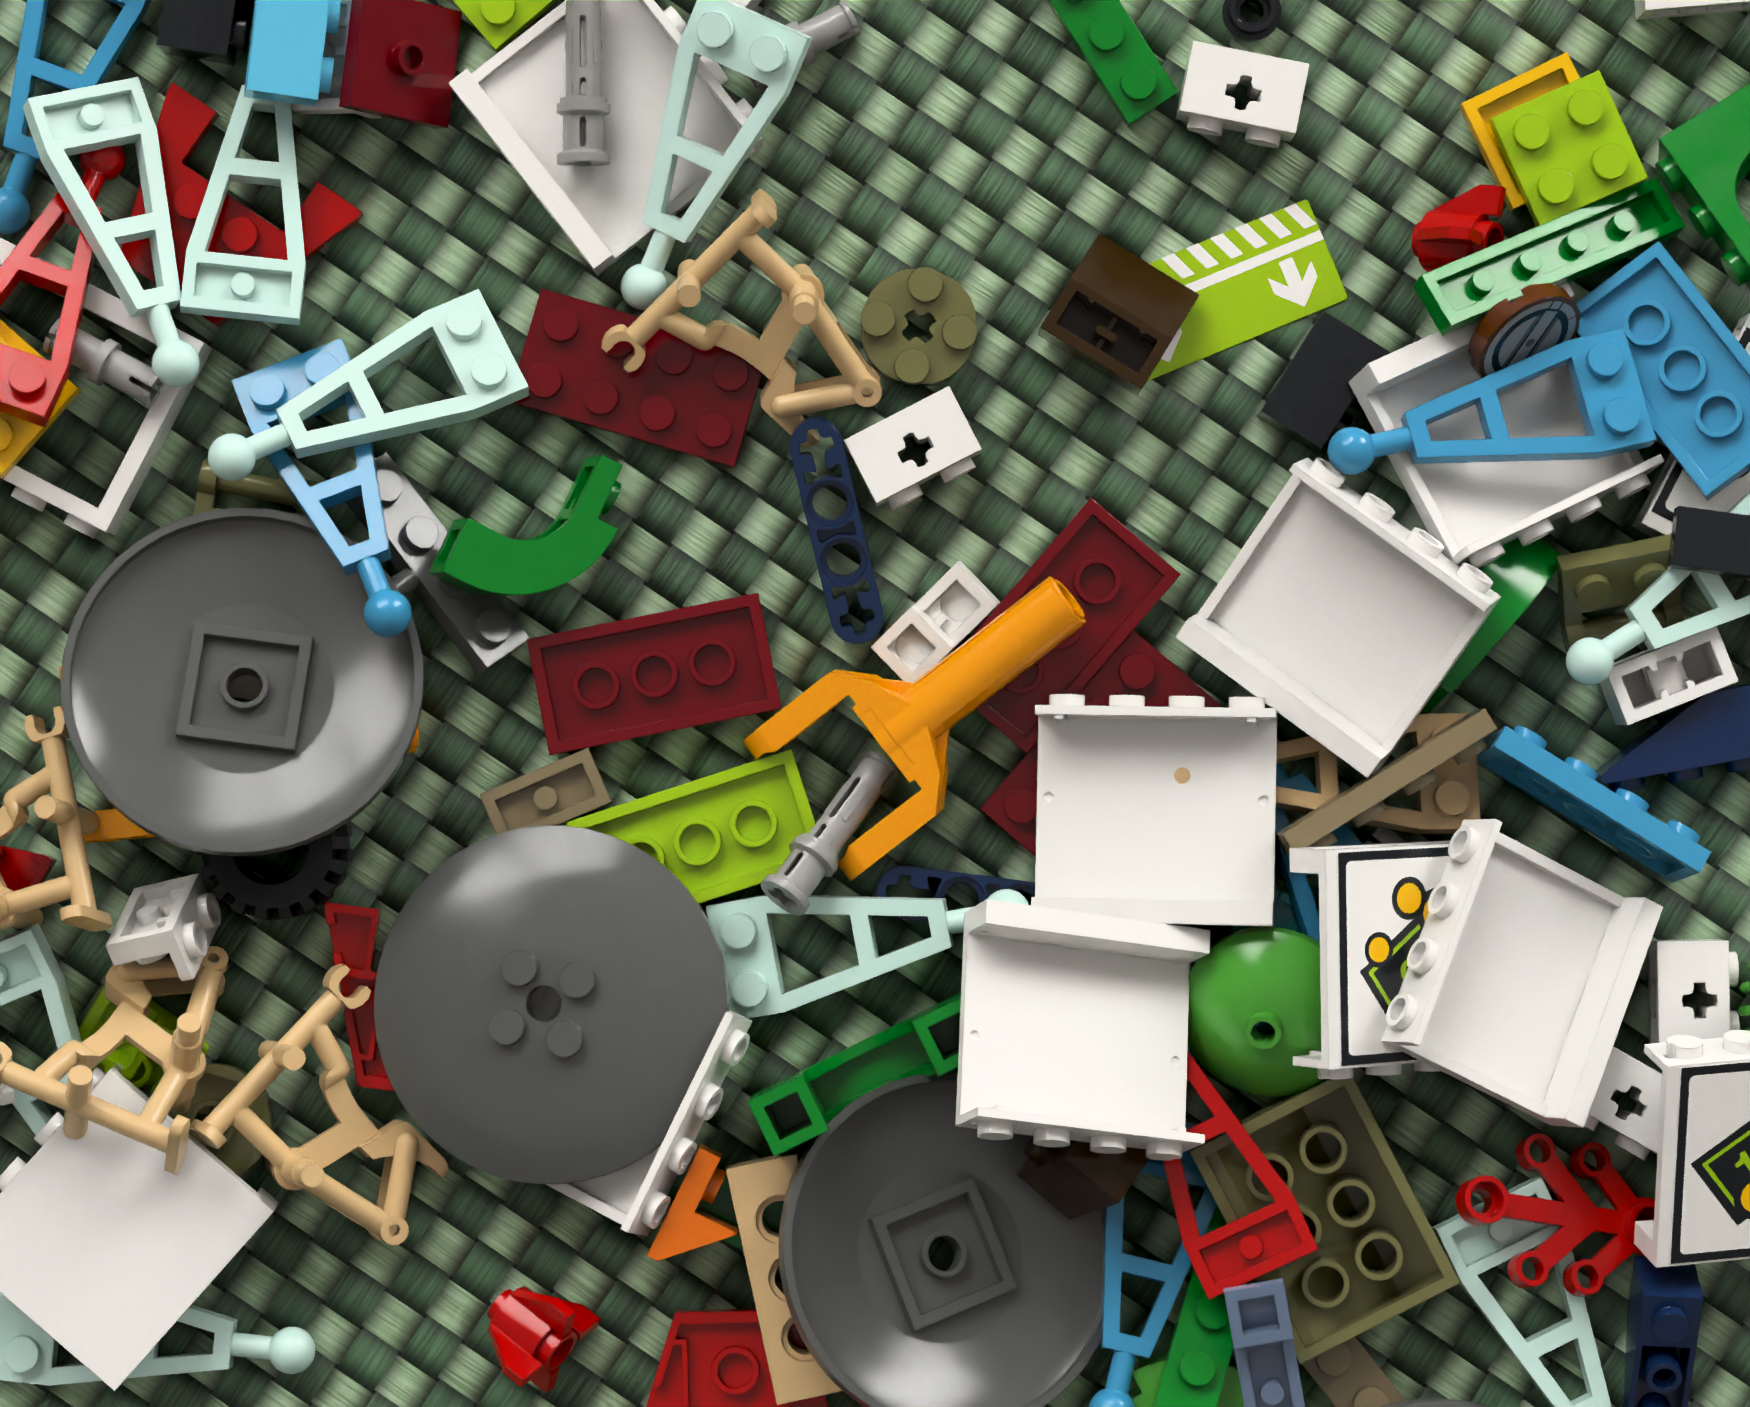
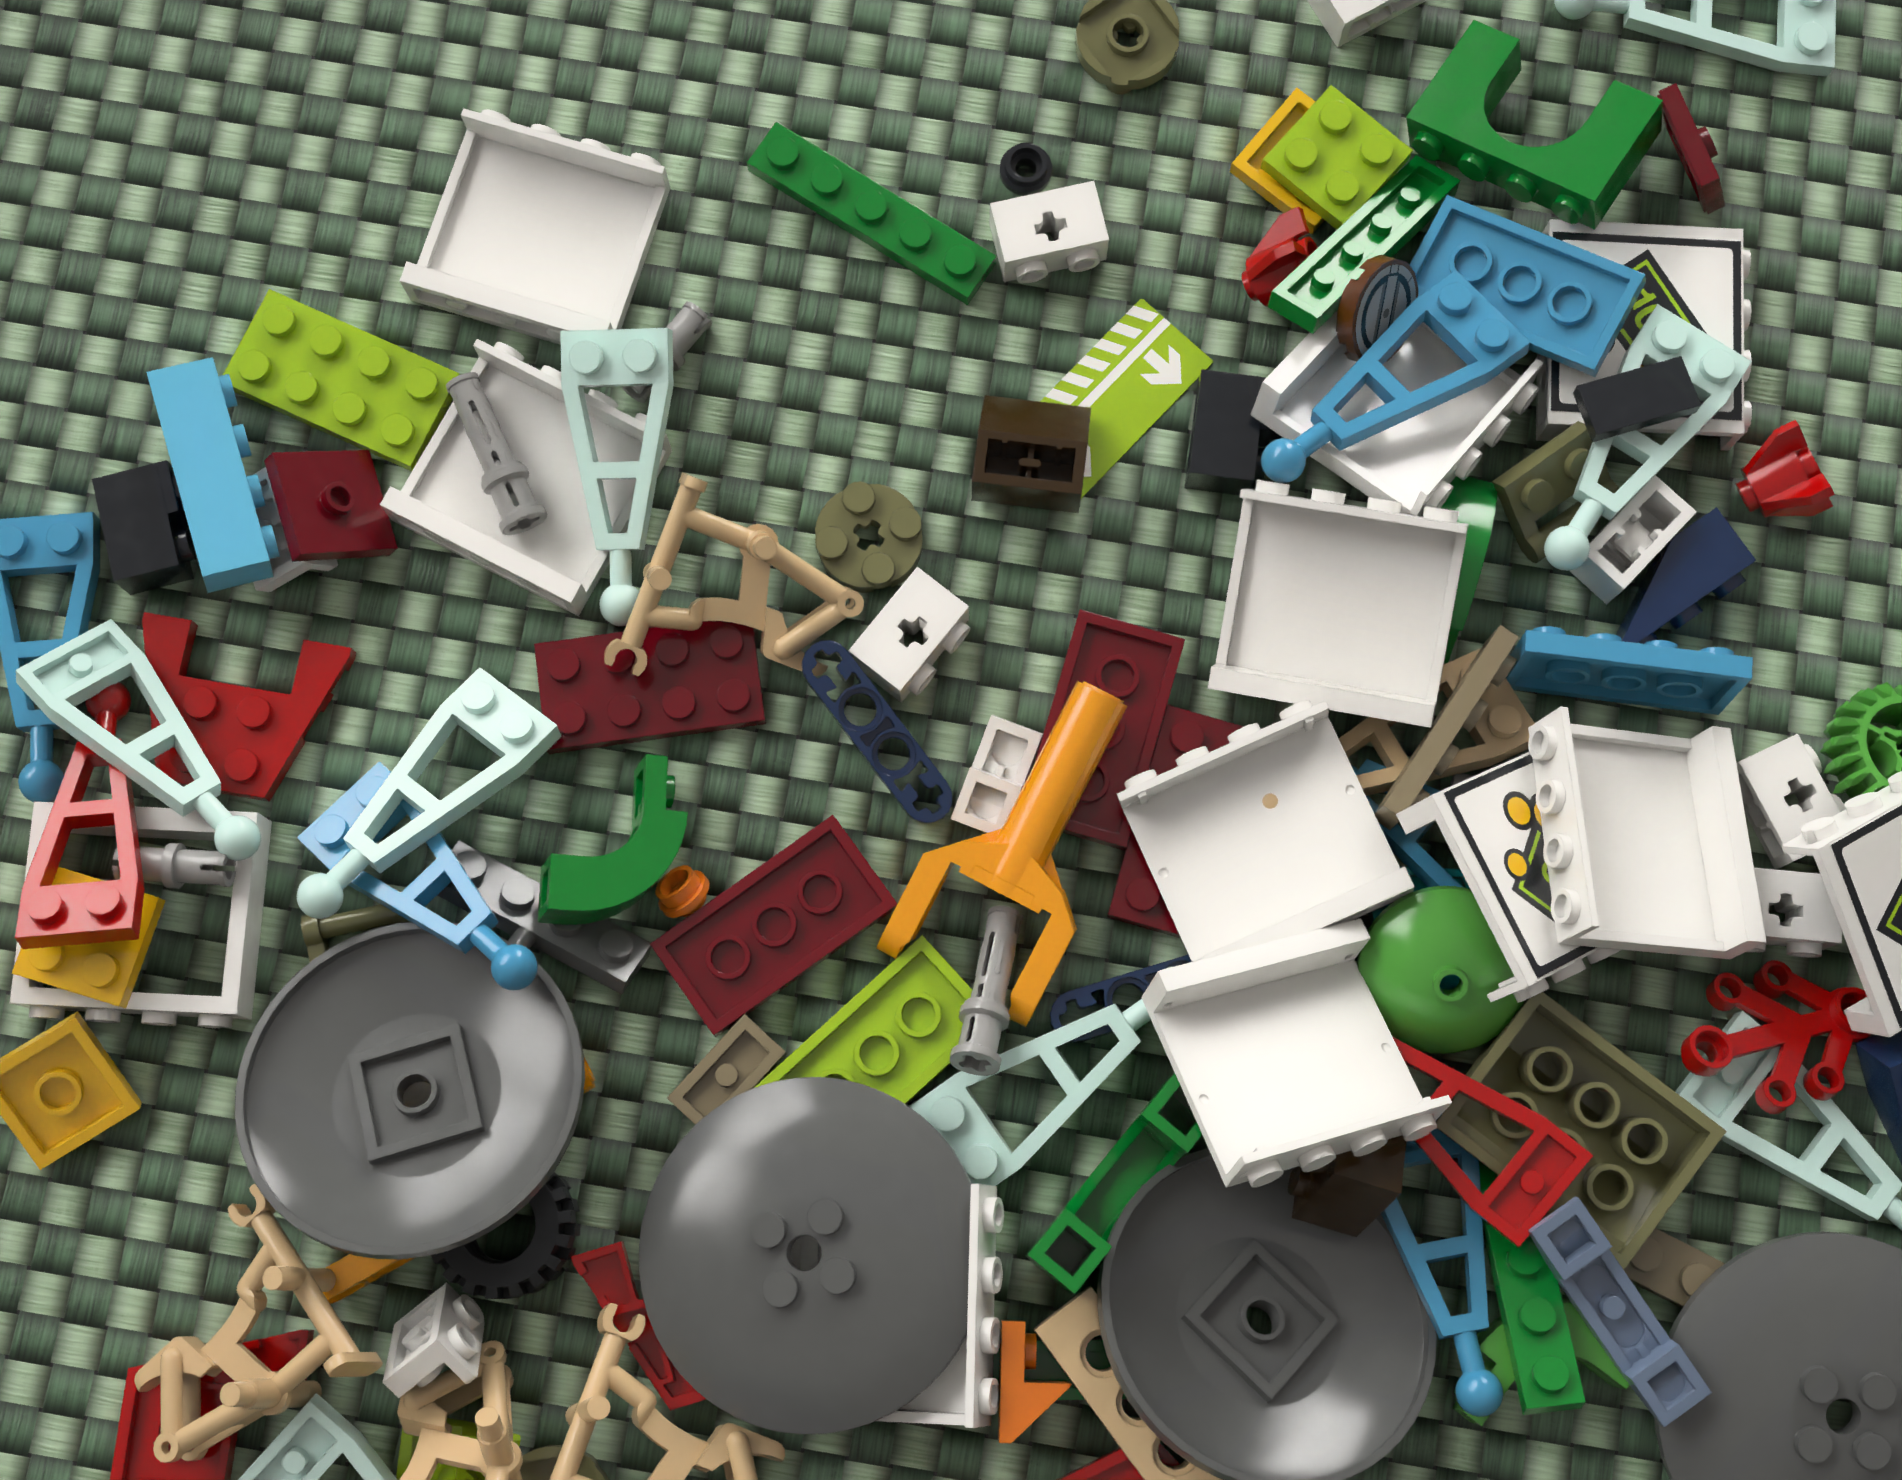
camera: 25 degrees left, 10 degrees down
light aqua plate [180,25,306,325] -> none
none -> orange plate [655,865,710,918]

